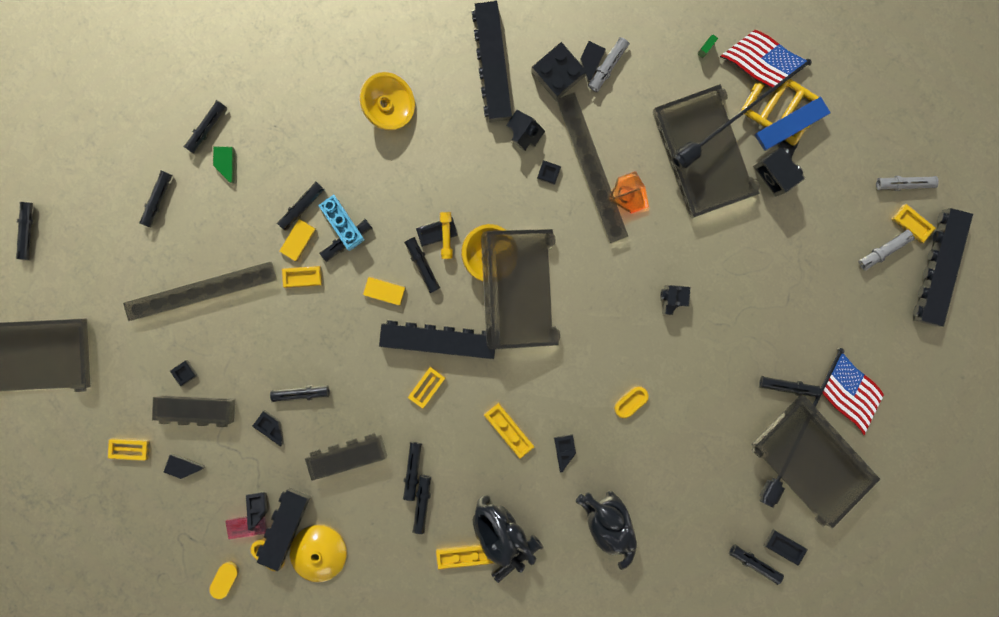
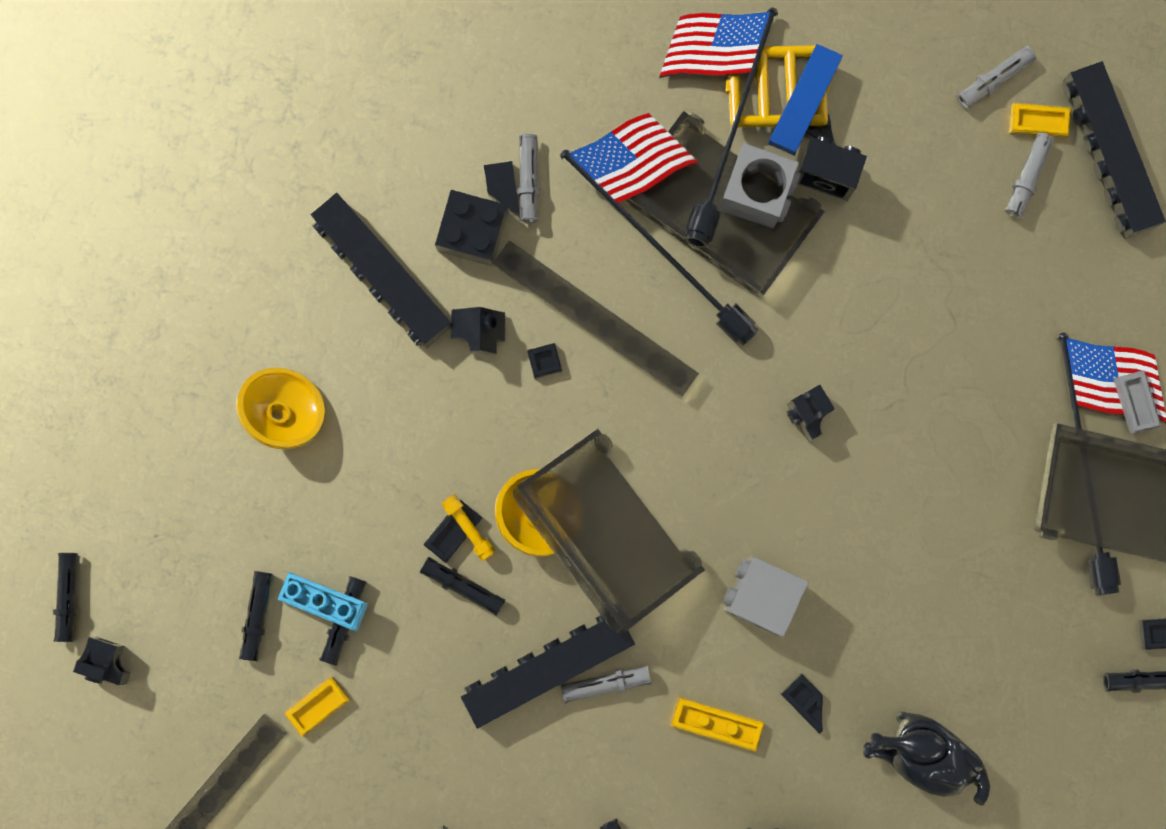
camera: 35 degrees left, 5 degrees down
black pin [139,170,173,228] -> none
green tile [213,147,234,183] -> none
yellow tile [279,219,316,261] -> none
yellow tile [363,277,406,306] -> none
yellow tile [407,366,446,409] -> none
clear orange slope [609,171,649,213] -> none
yellow tile [614,386,649,418] -> none
green tile [698,34,718,58] -> none
black pin [759,376,820,398] -> none
none -> black brick [73,636,130,685]
none -> flag [560,113,759,346]
none -> light grey pin [561,666,652,703]
none -> light grey brick [719,143,801,229]
none -> light grey brick [722,556,808,637]
none -> light grey tile [1113,370,1161,435]

